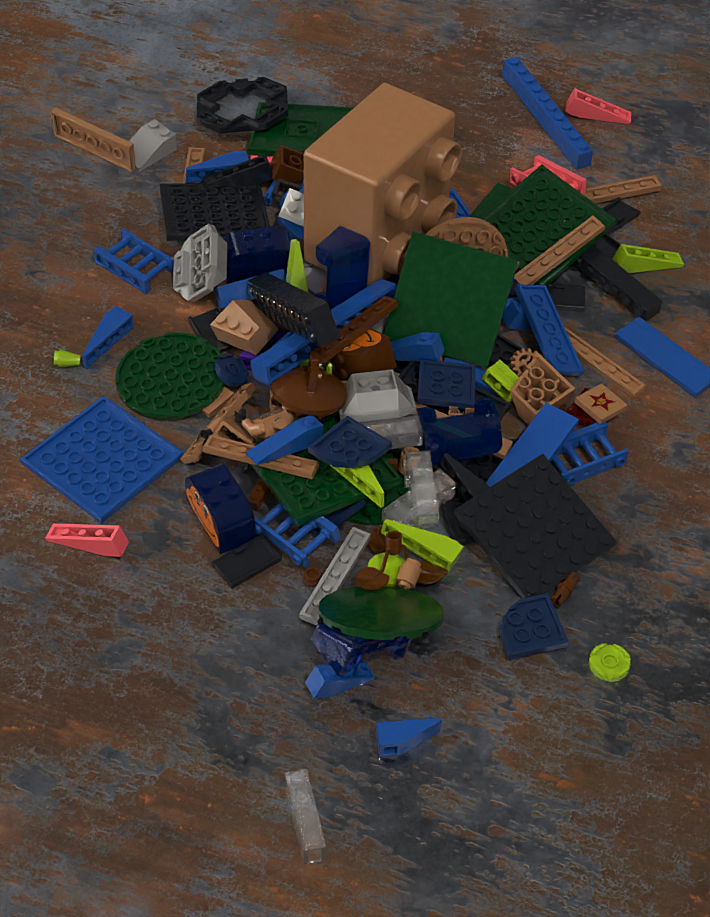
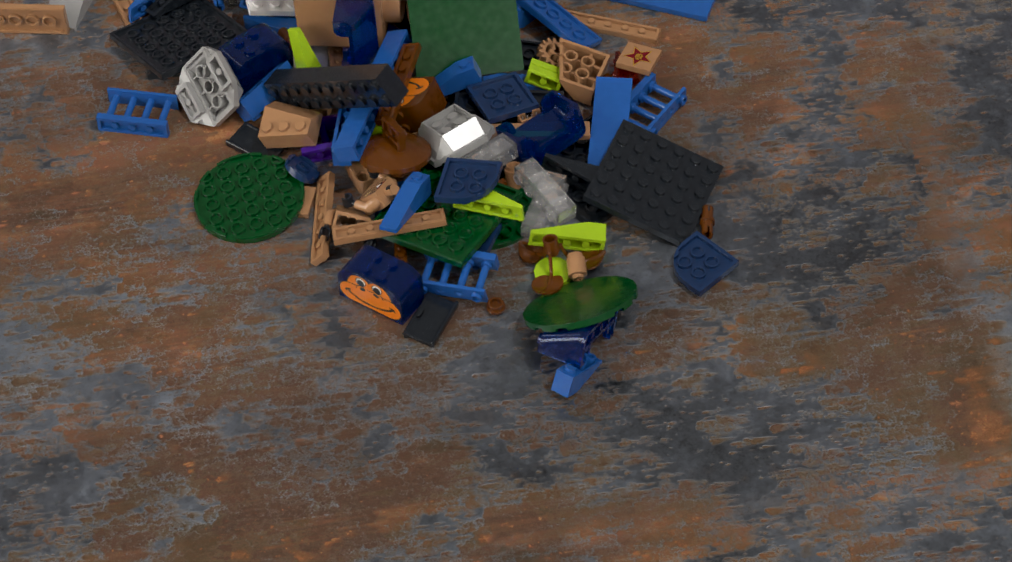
camera: 25 degrees left, 0 degrees up
blue tile [20,396,184,524] -> none
coral slope [45,523,129,557] -> none
lime cone [53,349,80,367] -> none
blue slope [82,306,134,369] -> none
clear brick [285,769,326,864] -> none
light grey plate [299,527,371,626] -> none
blue slope [376,717,442,757] -> none
lime tile [589,643,631,682] -> none

